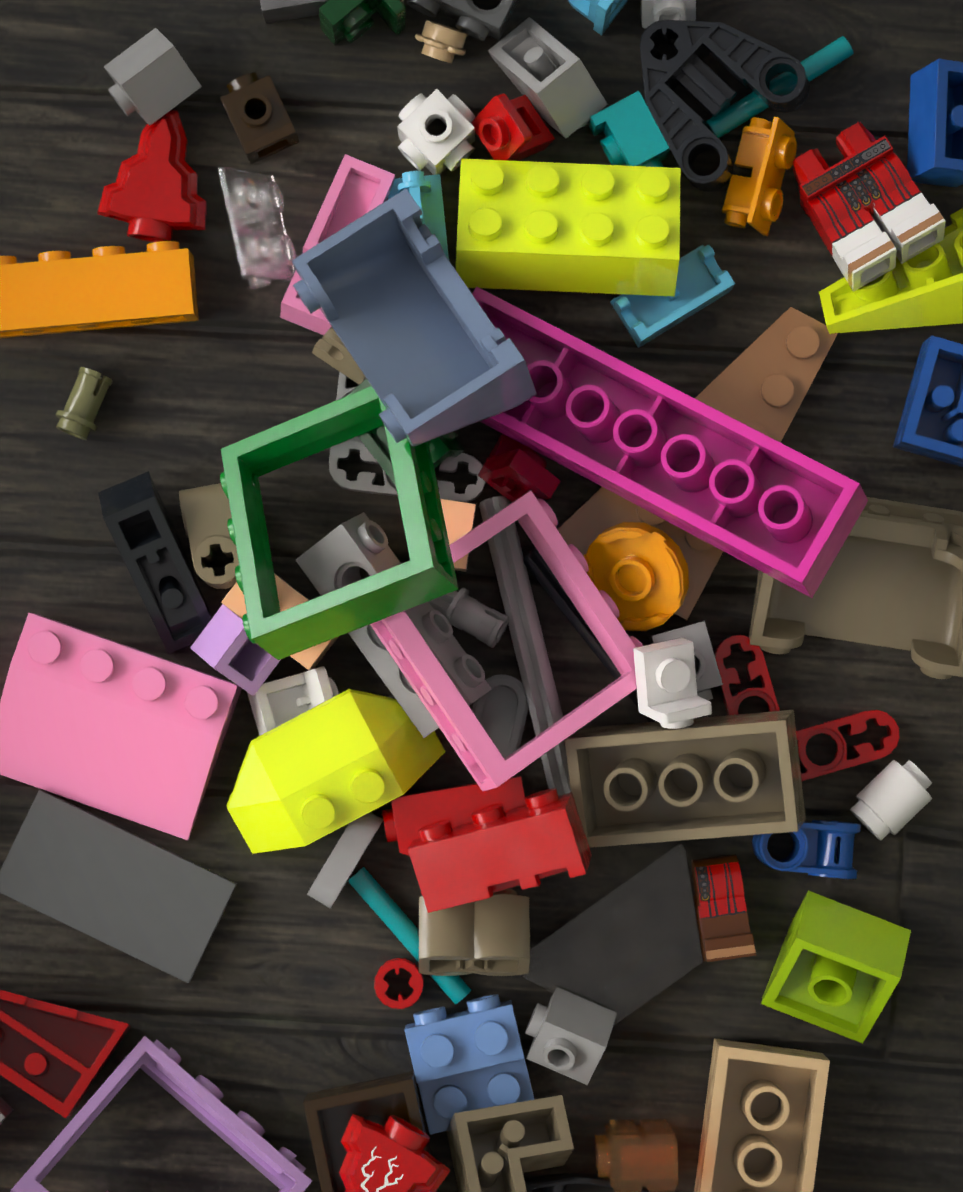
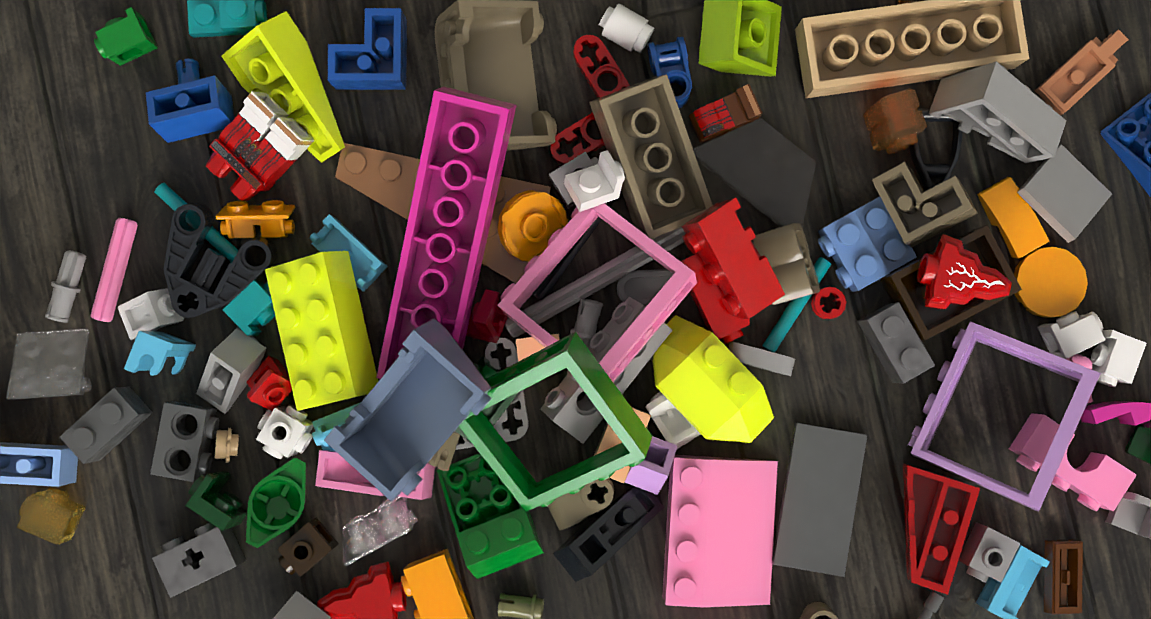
camera: 110 degrees left, 0 degrees up
light grey brick [525,987,617,1085] -> none
none -> green hat [246,458,306,548]
none -> green slope [437,453,544,579]
none -> flat silver brick [857,302,935,384]

